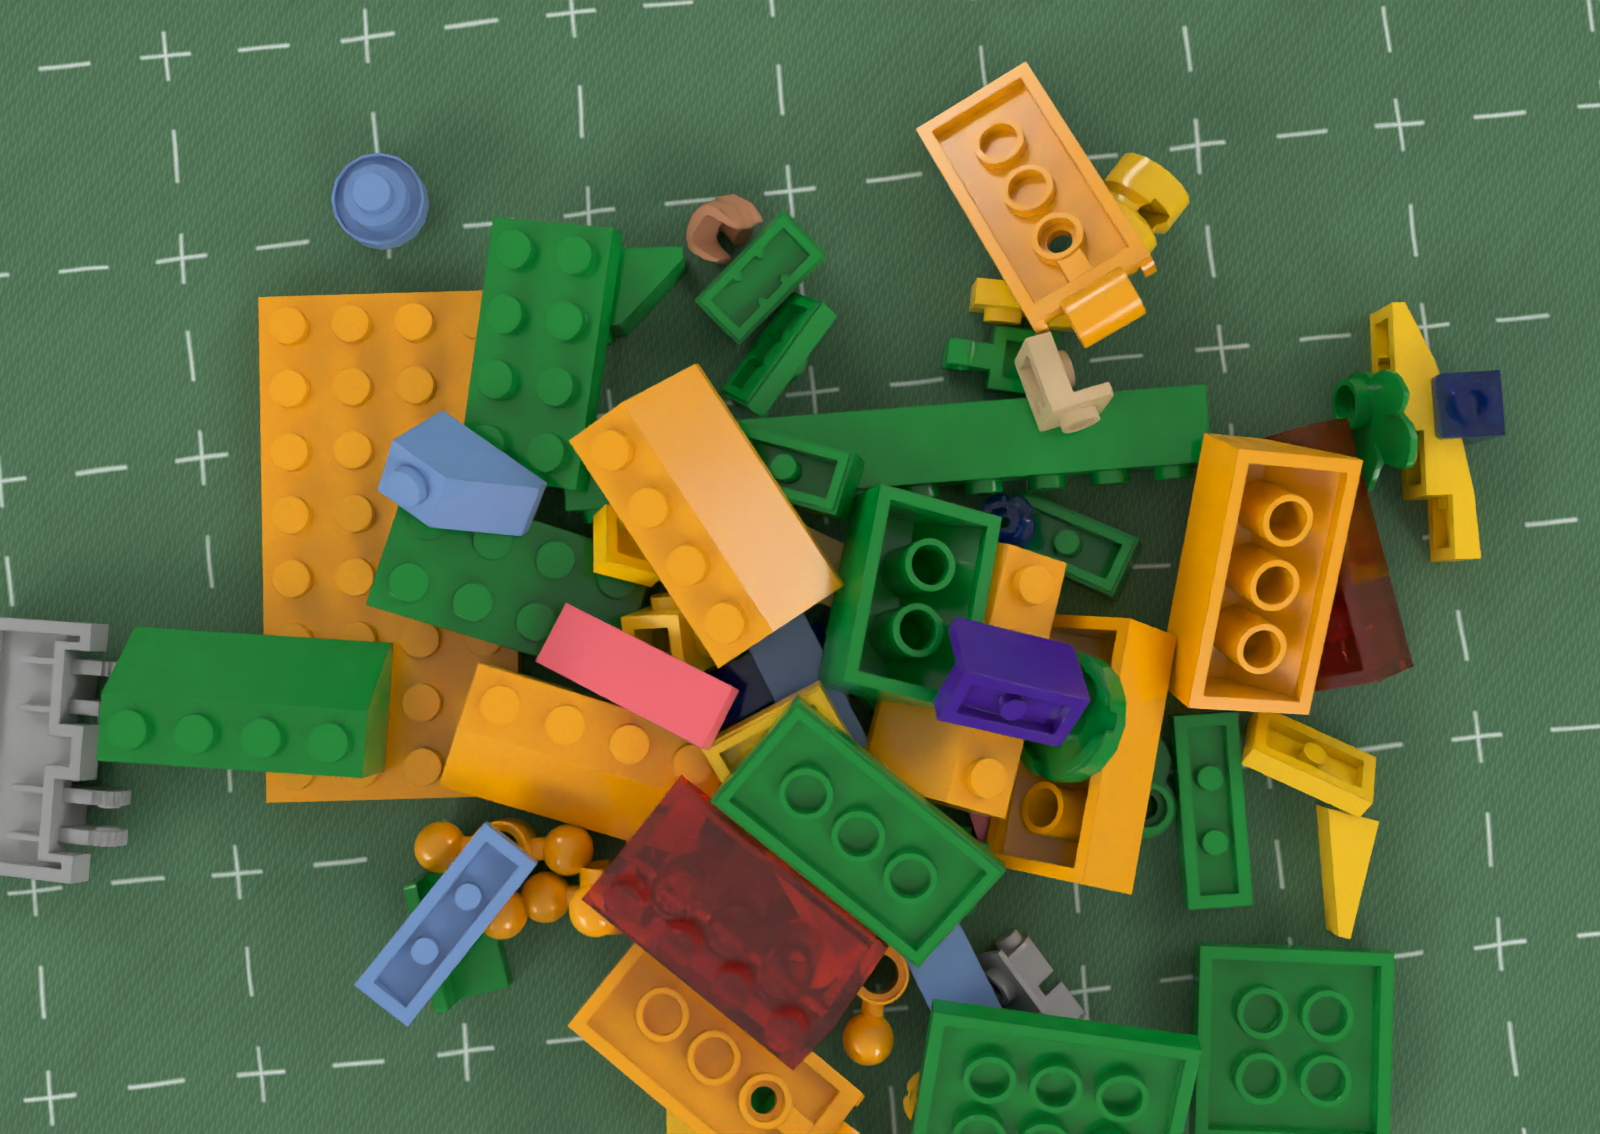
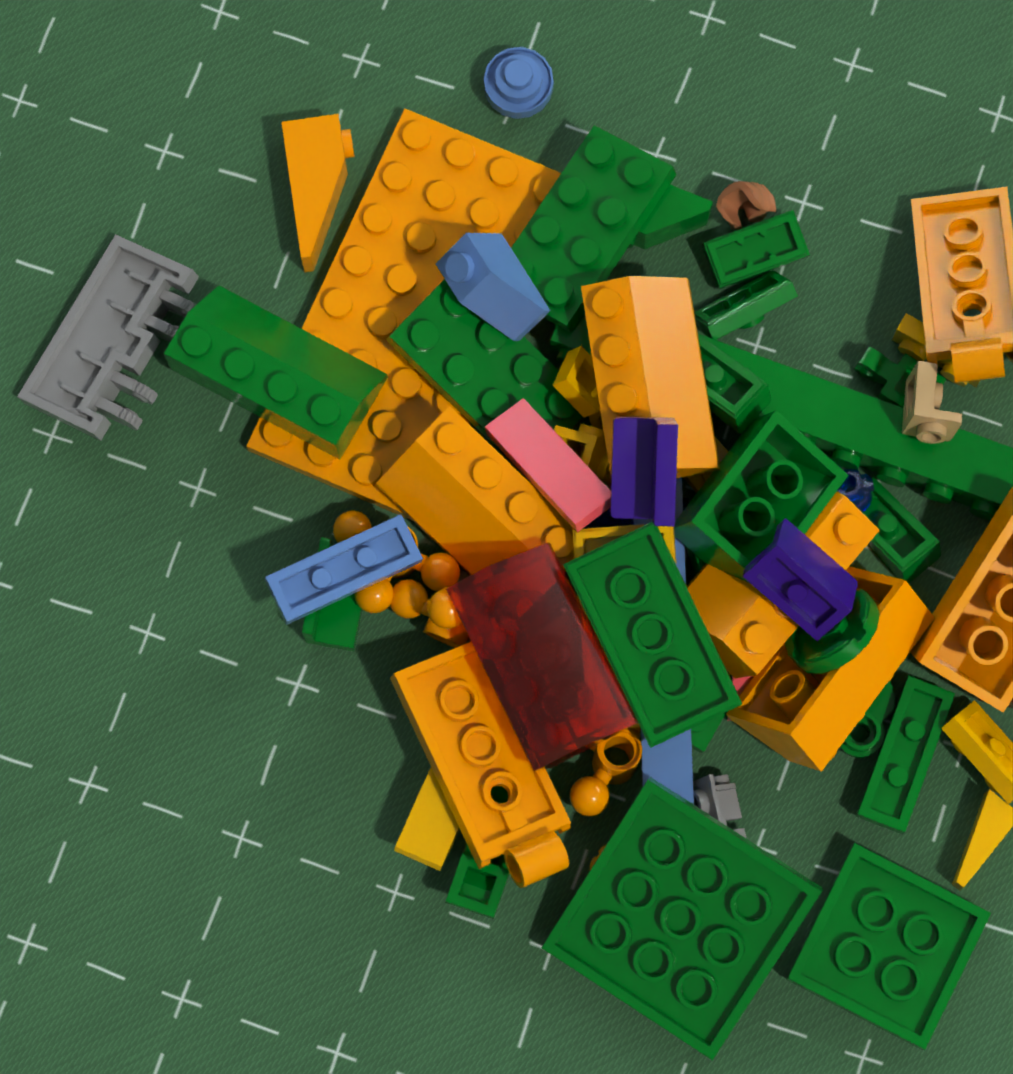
camera: 20 degrees right, 10 degrees down
none -> light orange slope [281,114,355,273]
none -> dark purple panel [610,417,678,526]

